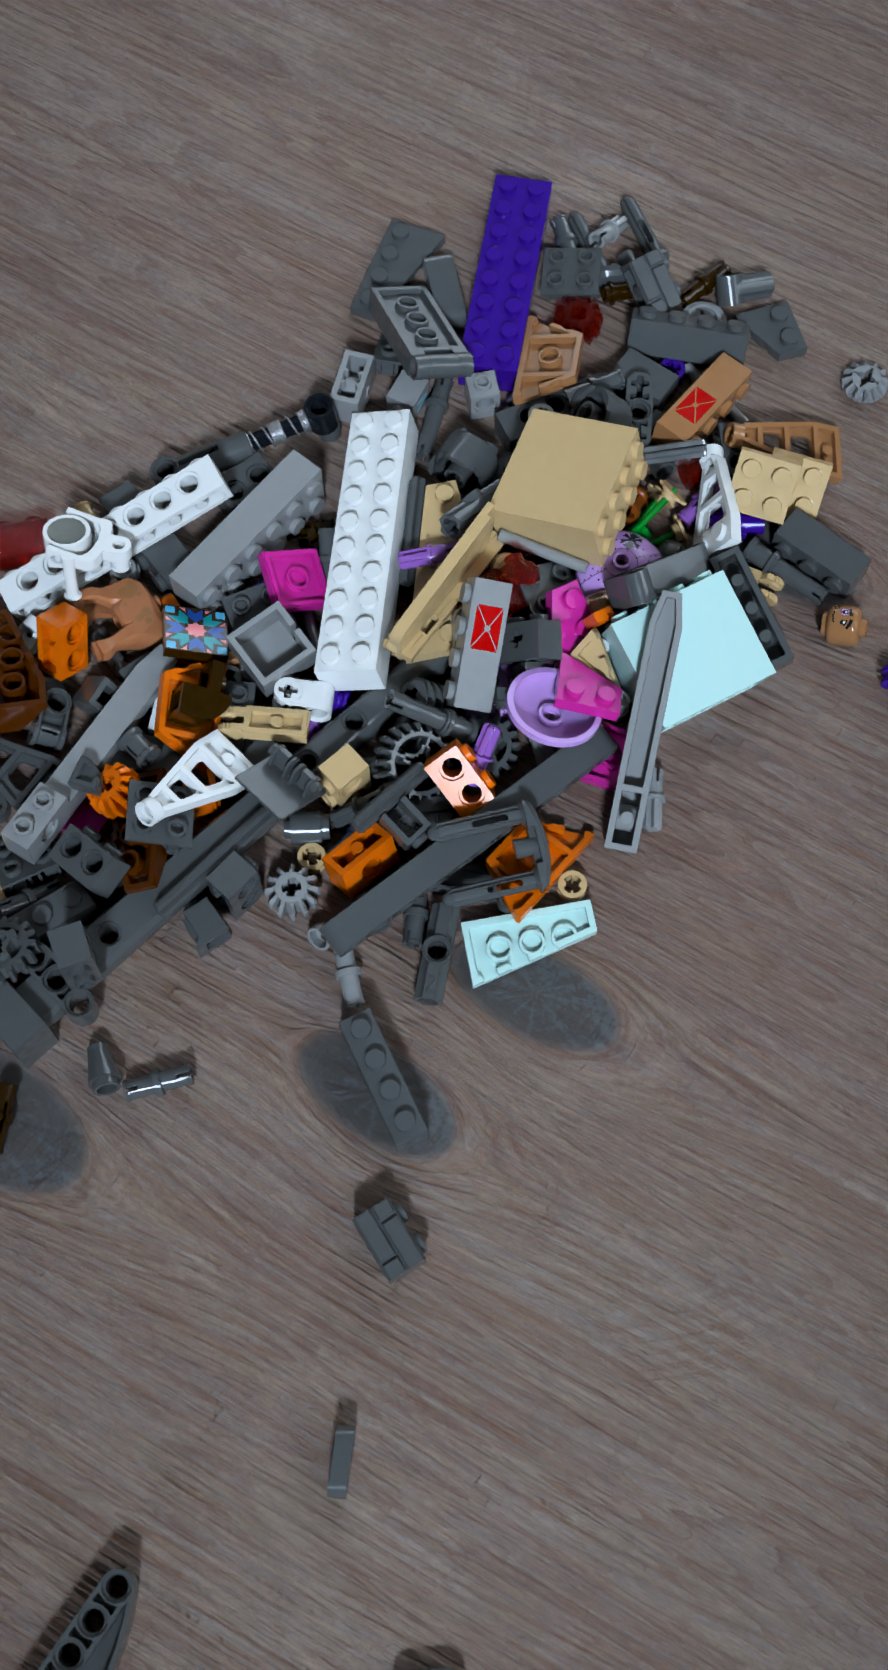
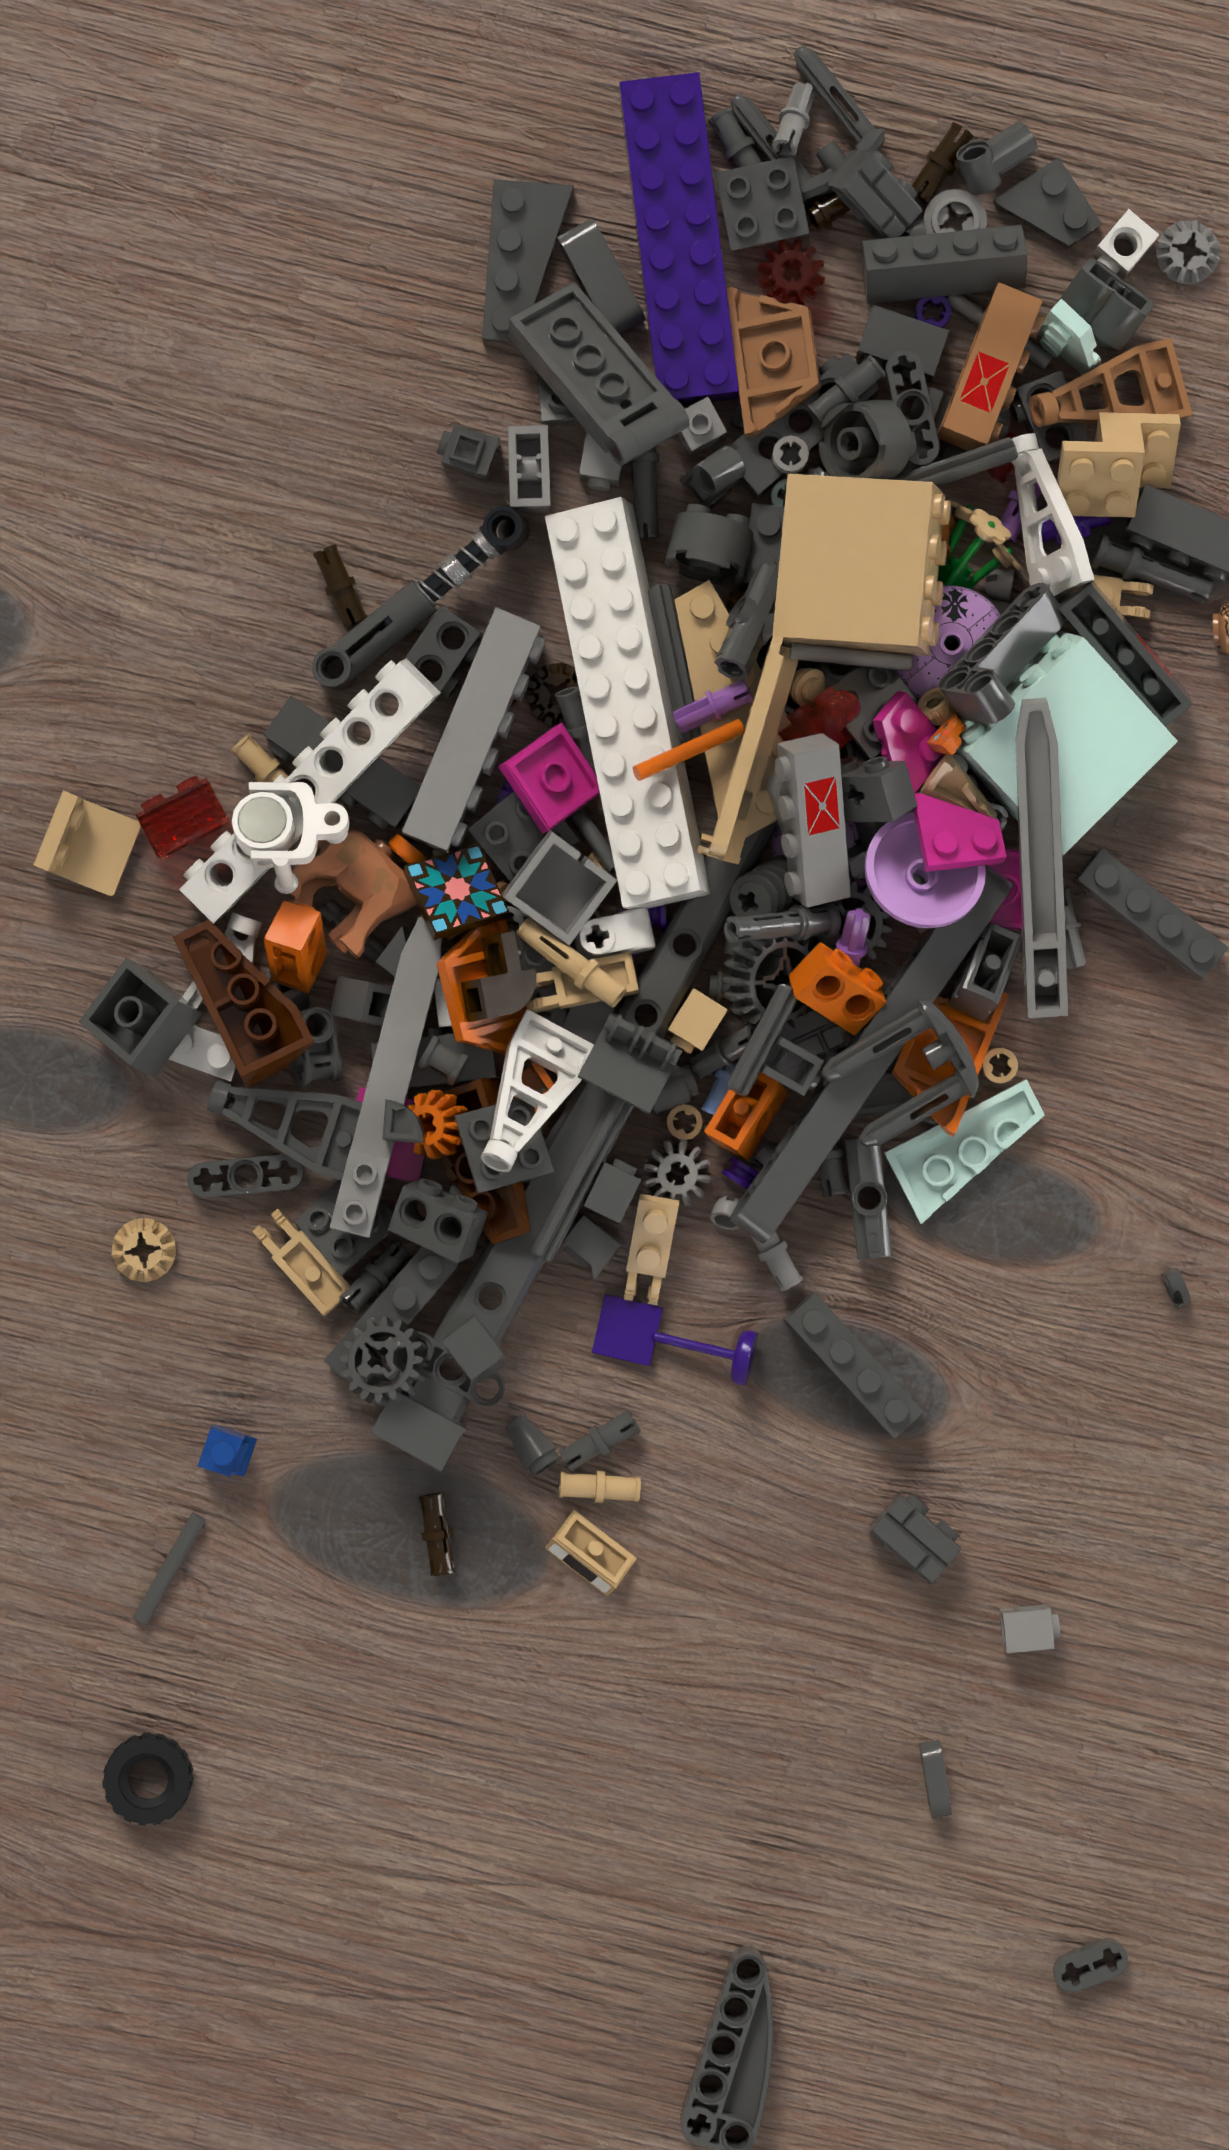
camera: 20 degrees left, 20 degrees up
none -> dark brown pin [313,544,367,628]
none -> dark grey window [437,424,501,482]
none -> tan pin [516,917,626,1008]
none -> tan slope [545,1510,637,1596]
none -> tan pin [559,1471,641,1503]
none -> dark purple piece [592,1294,758,1387]
none -> tan hinge [624,1194,679,1305]
none -> orange bar [632,719,745,781]
none -> dark grey piece [679,445,746,509]
none -> dark purple bush [721,1156,758,1189]
none -> dark grey brick [948,922,1022,1020]
none -> light grey brick [999,1604,1060,1653]
none -> light aqua wing [1038,299,1101,387]
none -> dark grey brick [1057,258,1155,351]
none -> dark grey brick [1072,848,1229,981]
none -> white brick [1093,209,1159,279]
none -> dark grey tile [1160,1268,1191,1309]

